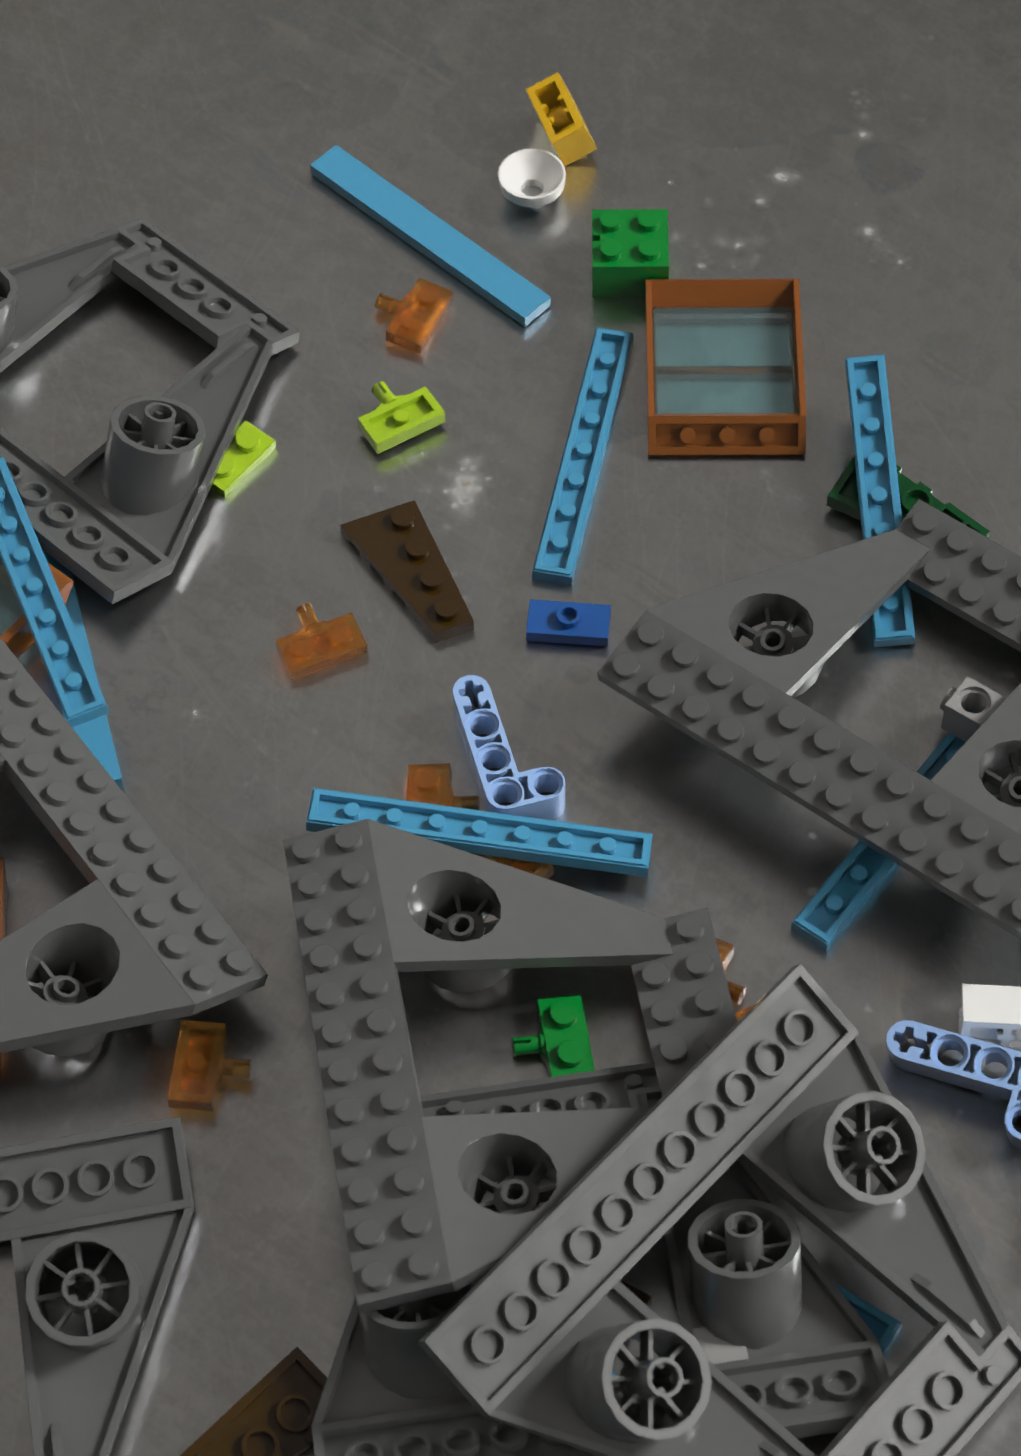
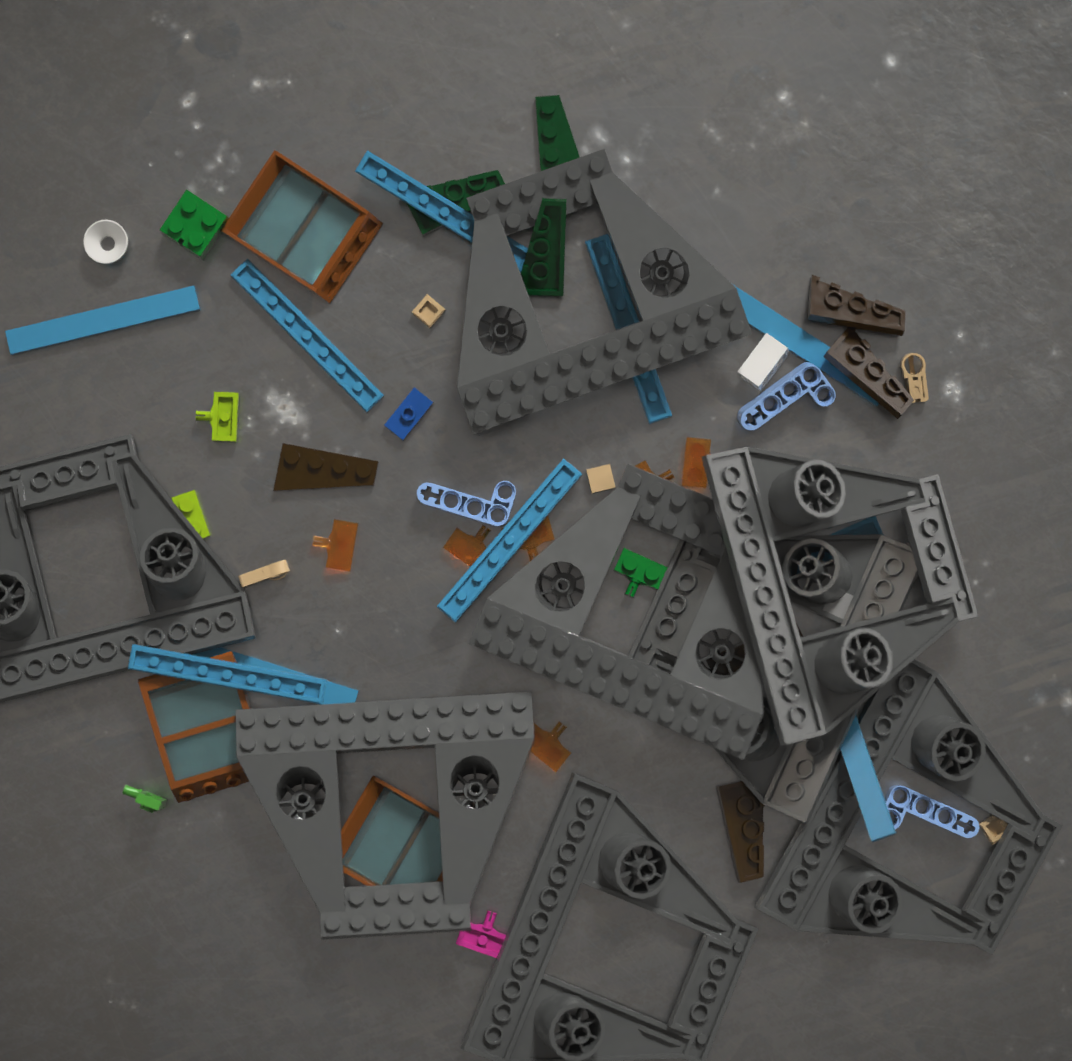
camera: 60 degrees left, 30 degrees up
clear orange plate [375,278,453,354] -> none
yellow brick [526,72,597,166] -> none
light grey brick [940,676,1006,742] -> none
none -> tan piece [238,560,290,588]
none -> tan tile [411,294,446,329]
none -> dark green wing [521,198,567,296]
none -> tan tile [586,464,616,493]

